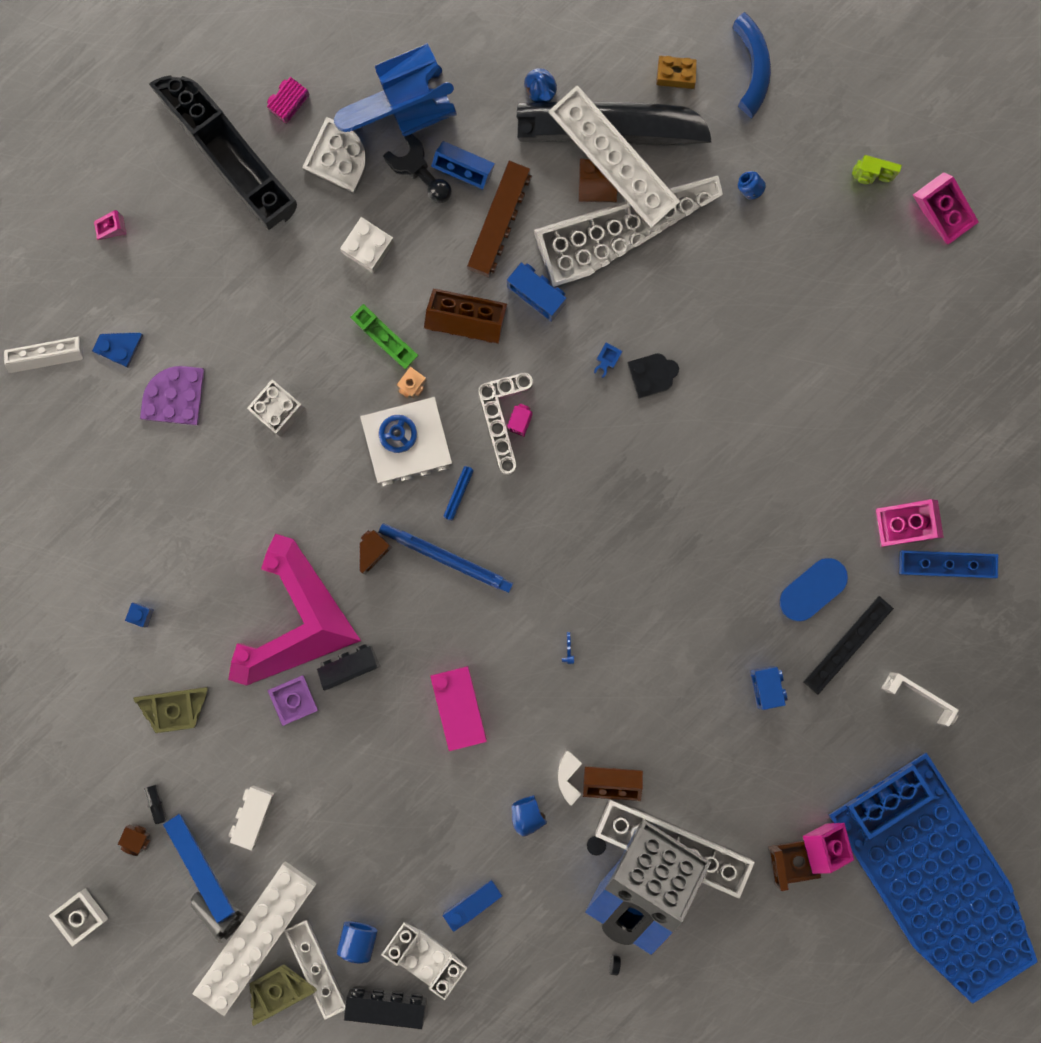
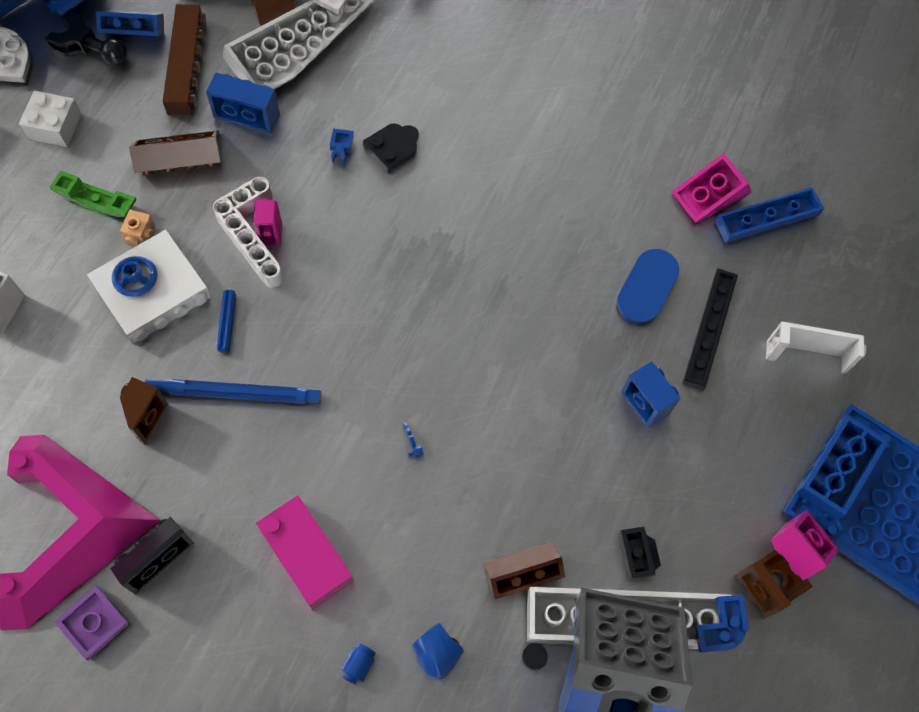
camera: 30 degrees left, 20 degrees down
white brick [558,750,582,806] -> none
none -> blue brick [340,643,376,685]
none -> black slope [619,527,661,580]
none -> blue plate [695,595,748,653]

